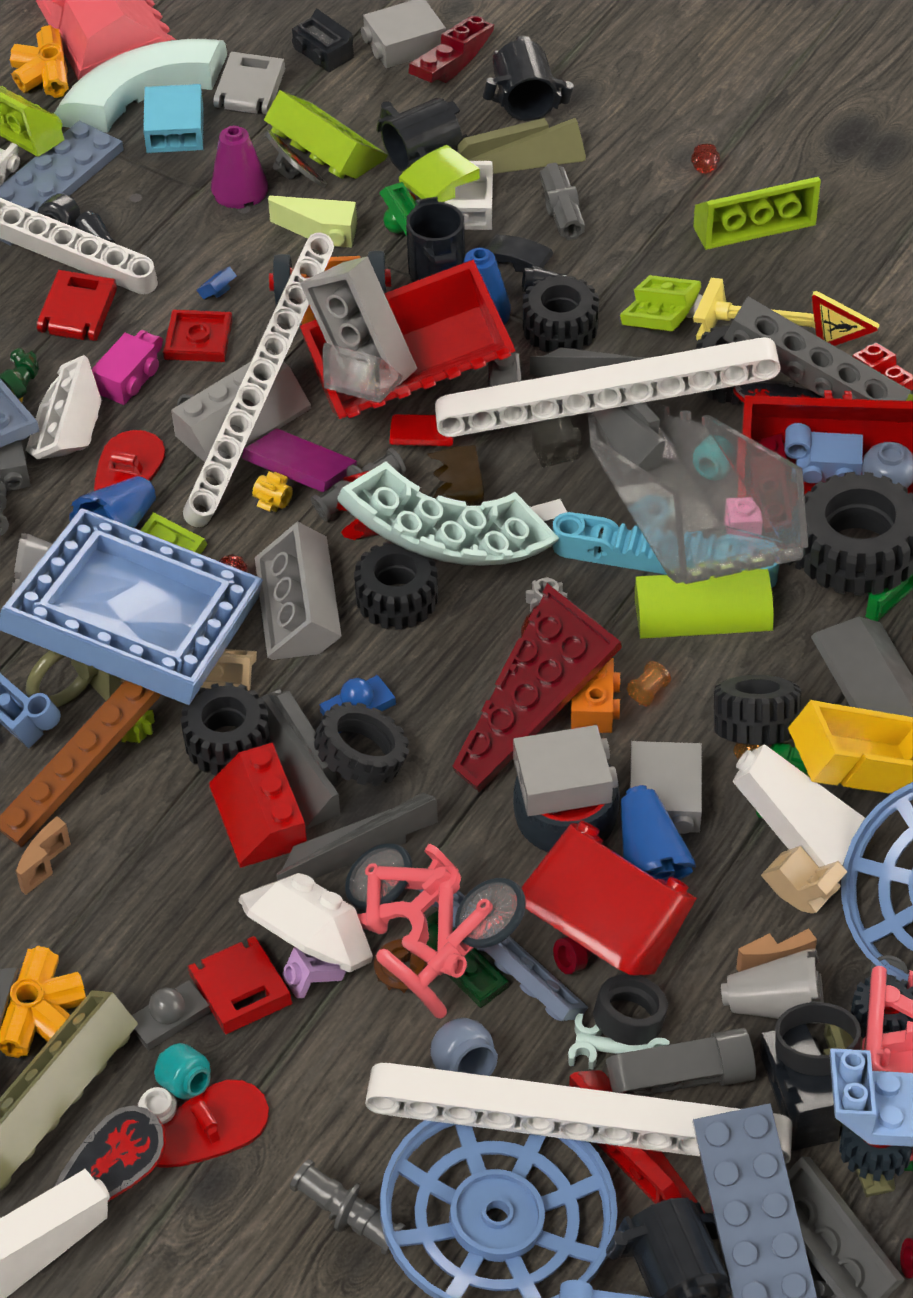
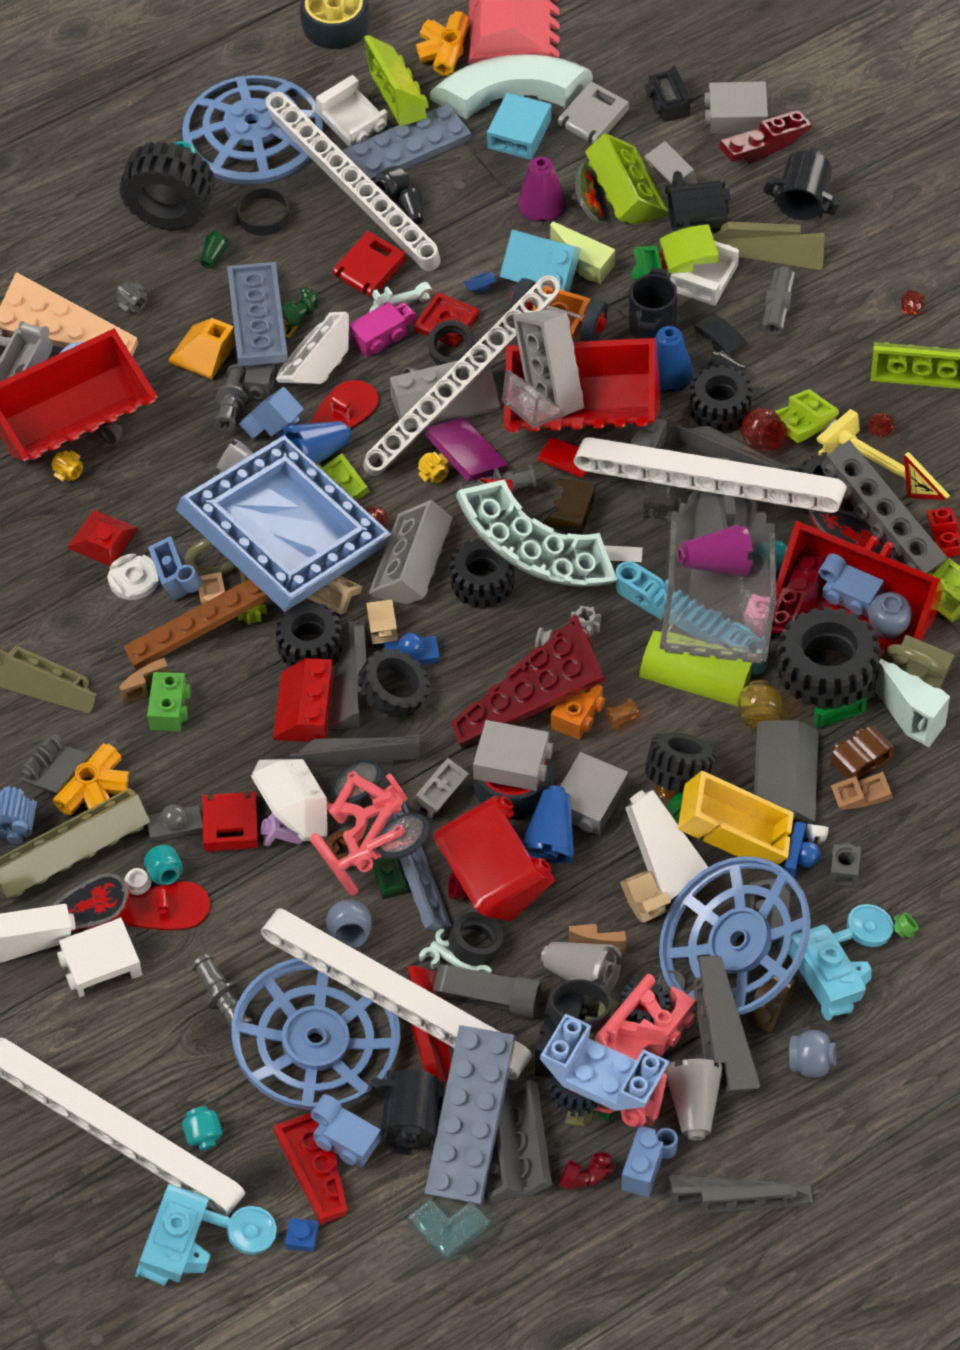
camera: 25 degrees right, 5 degrees up
none -> white panel [57,918,142,997]
none -> bright green brick [147,672,191,732]
none -> light nougat slope [198,572,225,604]
none -> medium blue hinge [239,387,303,439]
none -> tan brick [366,599,398,644]
none -> light aqua bar [369,282,432,312]
none -> light grey hinge [412,758,469,818]
none -> black tyre [428,320,475,365]
none -> medium azure slope [500,230,581,292]
none -> light grey bush [535,627,553,648]
none -> light grey hinge [645,141,697,185]
none -> magenta cone [677,524,752,576]
none -> clear yellow piece [738,680,782,728]
none -> clear red piece [741,407,787,450]
none -> clear red plate [869,412,893,437]

